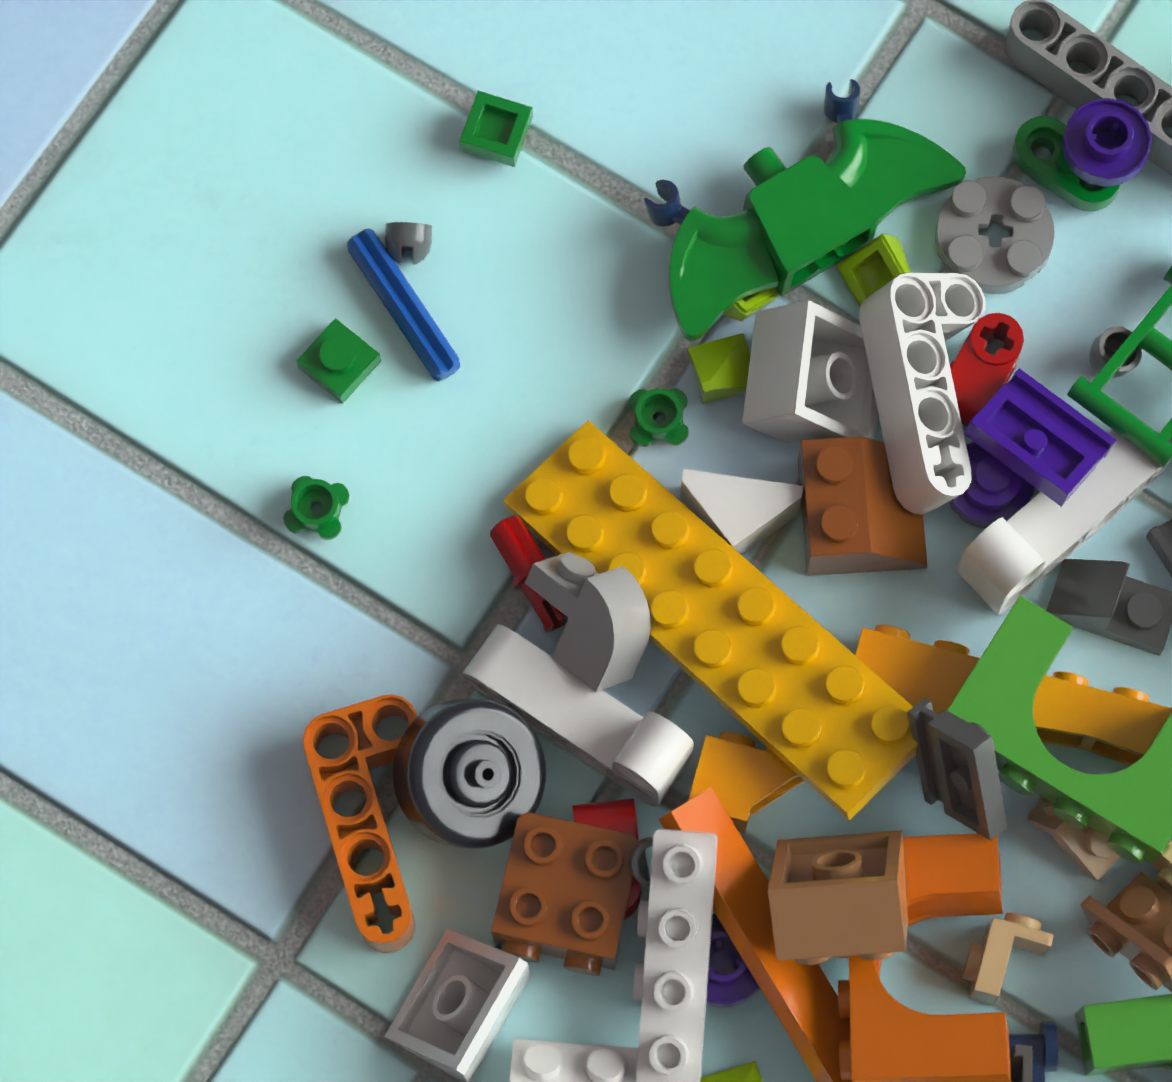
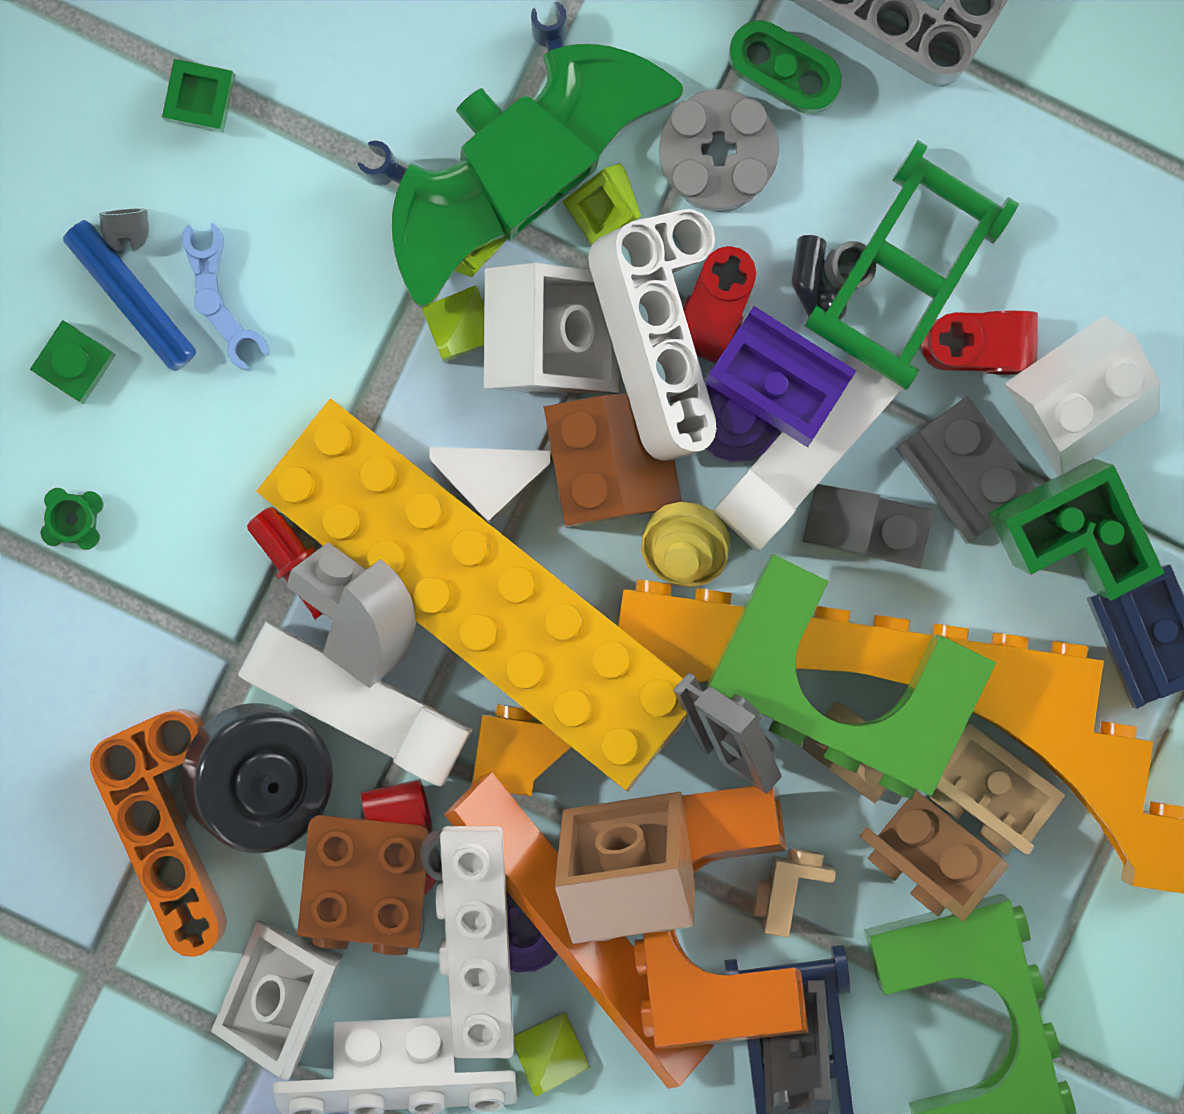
camera: 10 degrees left, 15 degrees up
green plate [629,388,689,447] -> none
dark purple plate [1062,98,1152,187] -> none
none -> light blue piece [182,223,269,371]
none -> light yellow plate [641,502,731,587]
none -> black arm [791,235,847,320]

